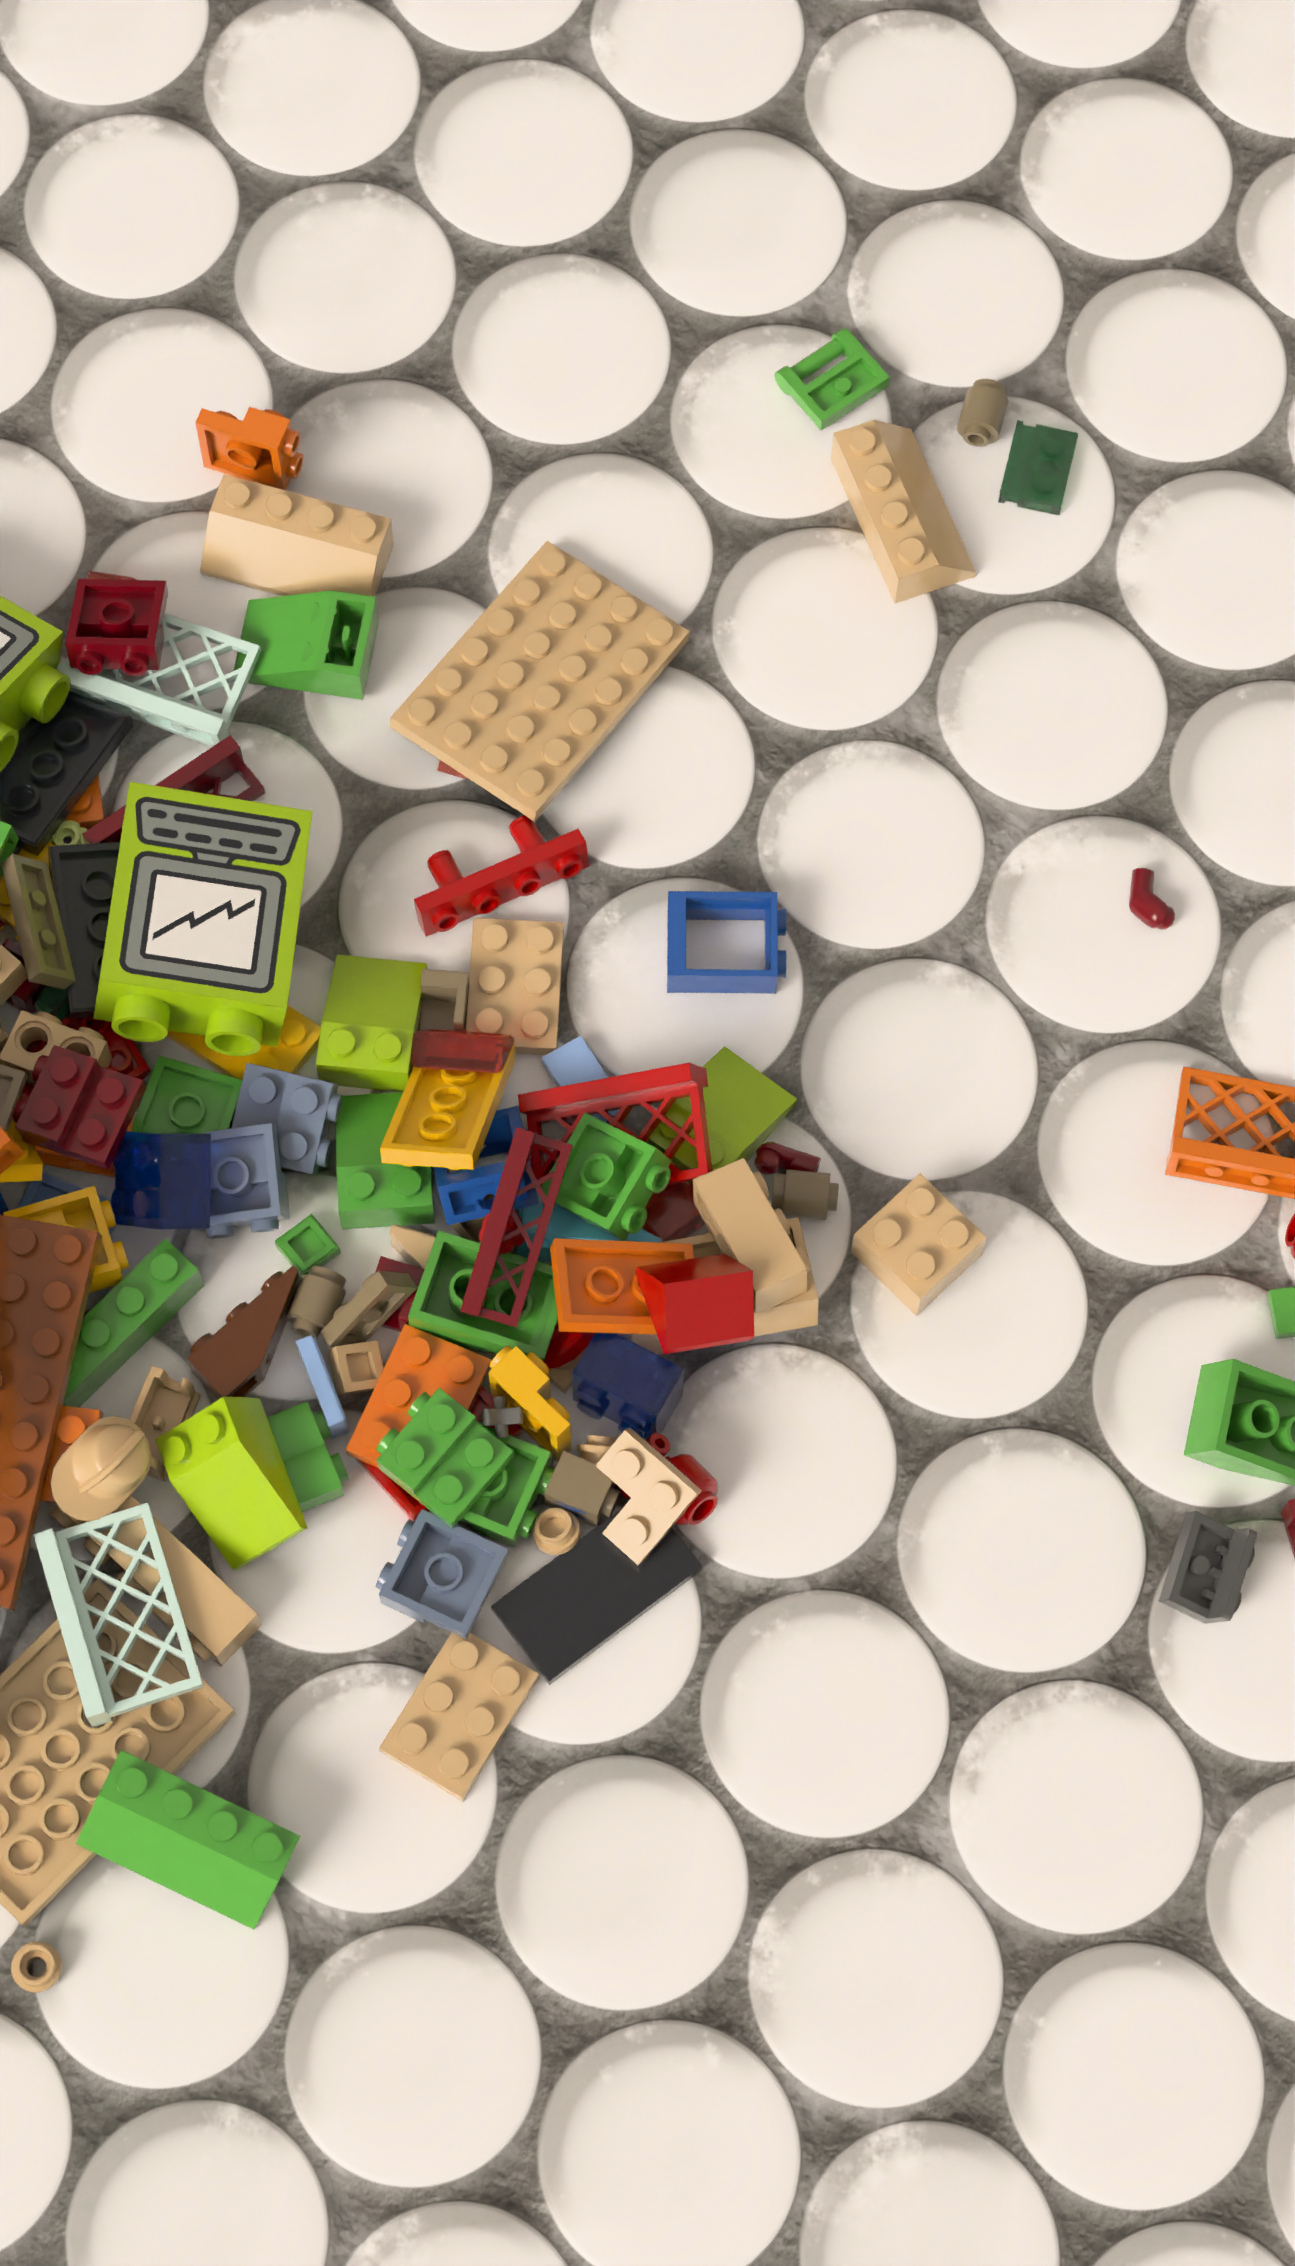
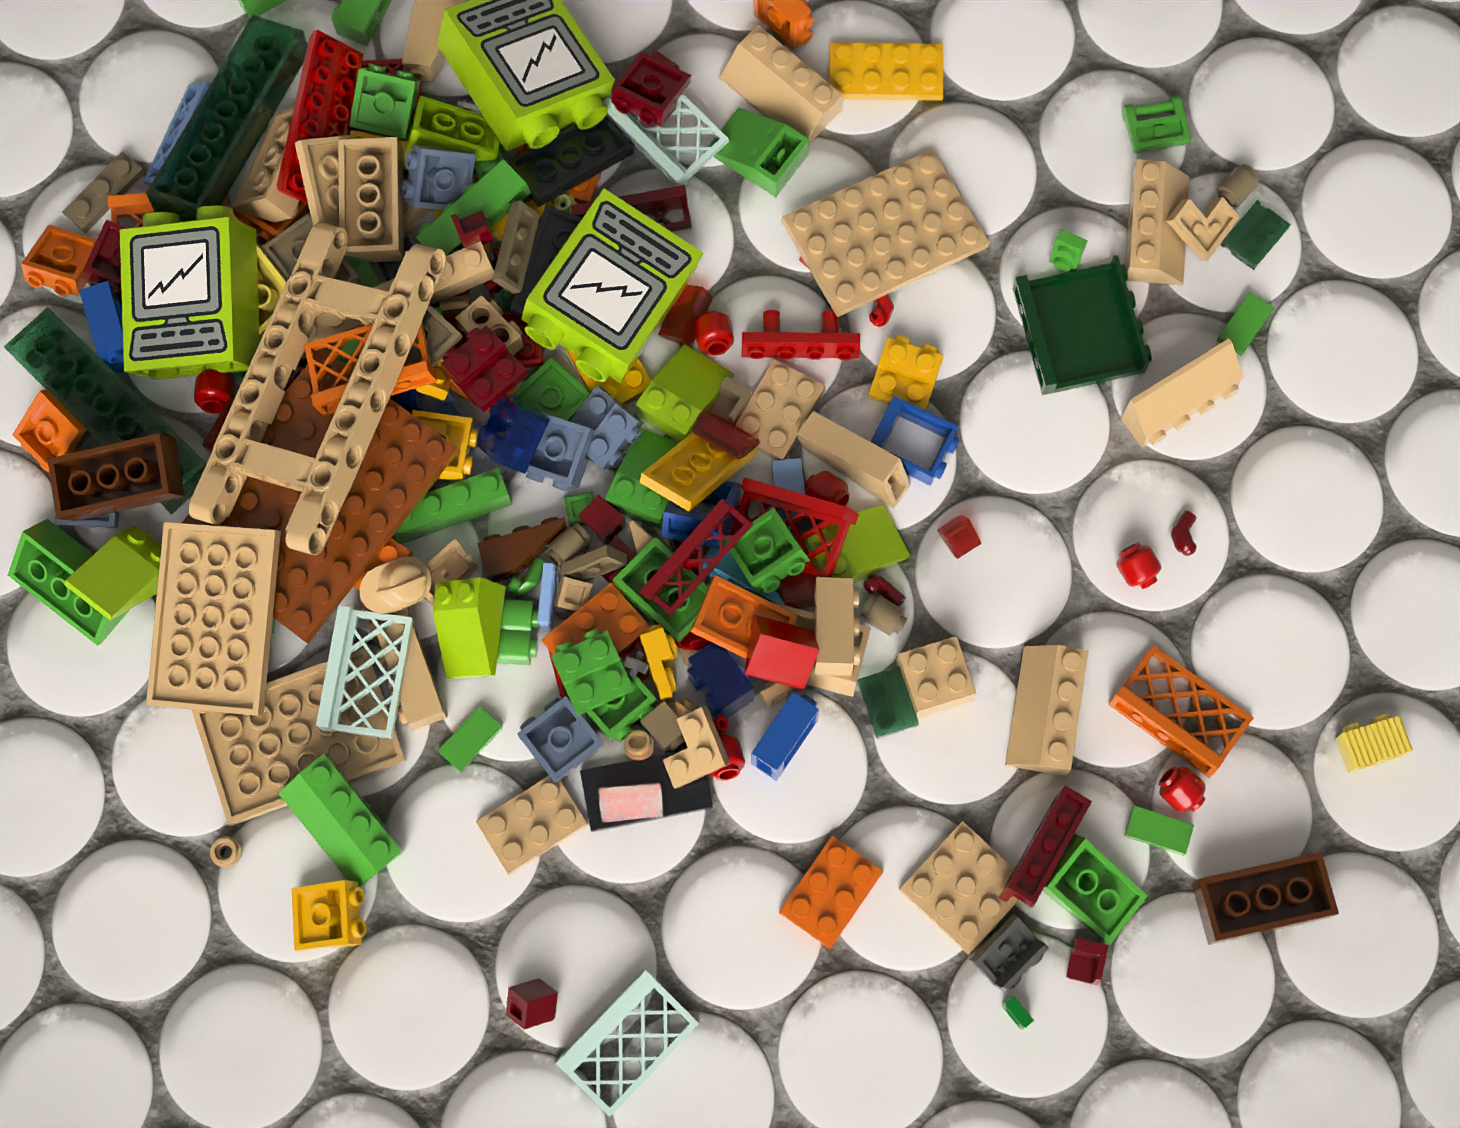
camera: 30 degrees right, 5 degrees up
none -> yellow plate [291,880,366,952]
none -> bright green tile [438,706,503,773]
none -> bright green arm [506,558,546,596]
none -> dark red panel [506,978,558,1030]
none -> light aqua fence [554,969,699,1117]
none -> dark red panel [579,494,626,545]
none -> clear red slope [598,782,664,822]
none -> clear red slope [658,285,713,347]
none -> red head [694,310,734,356]
none -> blue window [751,692,819,781]
none -> tan plate [760,681,793,709]
none -> orange plate [779,836,884,950]
none -> tan slope [796,411,910,508]
none -> red head [804,471,850,506]
none -> yellow plate [829,42,943,101]
none -> clear green plate [857,666,919,739]
none -> yellow plate [868,335,944,410]
none -> red arm [869,294,894,327]
none -> tan plate [899,821,1018,955]
none -> clear red slope [937,515,982,559]
none -> dark red fence [998,785,1092,908]
none -> green tile [1002,995,1034,1030]
none -> tan slope [1005,645,1089,777]
none -> dark green panel [1012,255,1152,396]
none -> bright green plate [1049,229,1088,272]
none -> red head [1116,542,1162,589]
none -> tan slope [1121,338,1244,447]
none -> tan plate [1166,197,1240,261]
none -> bright green tile [1217,292,1275,356]

